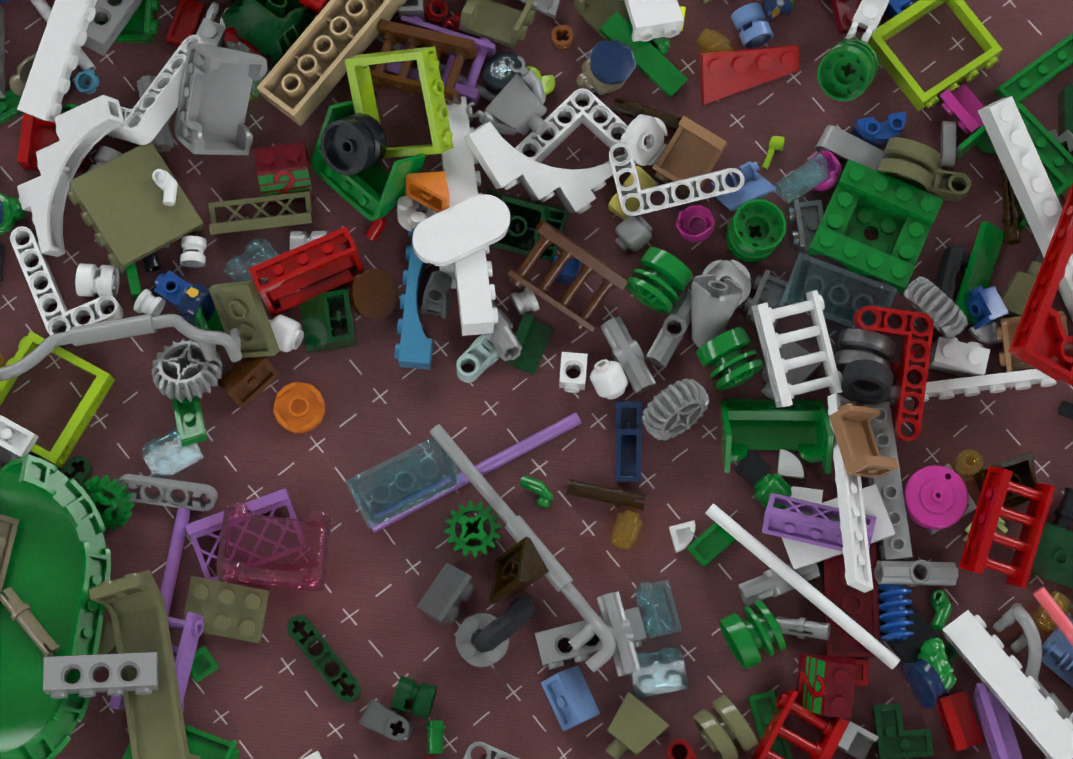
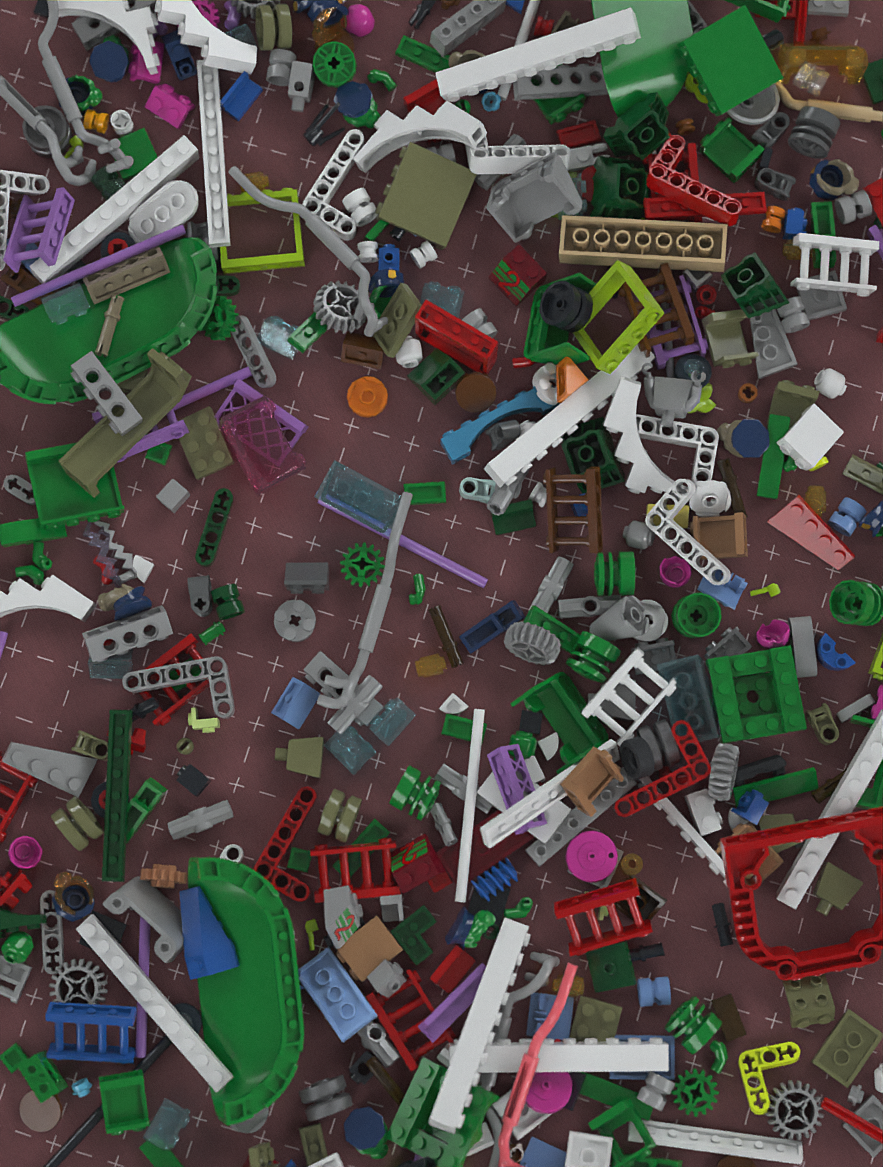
camera: 55 degrees right, 5 degrees up
white arm [152,169,178,206] -> none
olive fence [208,191,314,235] -> none
white tile [412,194,510,266] -> none
black piece [471,597,535,653] -> none
dark brown slope [489,537,549,605] -> none
white brick [559,352,588,393] -> none
white head [590,359,628,399] -> none
clear light blue bracket [774,153,829,205] -> none
light grey piece [874,560,958,587] -> none
olive wheel [877,137,942,192] -> none
none -> light grey panel [156,479,190,513]
none -> green tile [404,481,446,505]
none -> green tile [523,605,580,654]

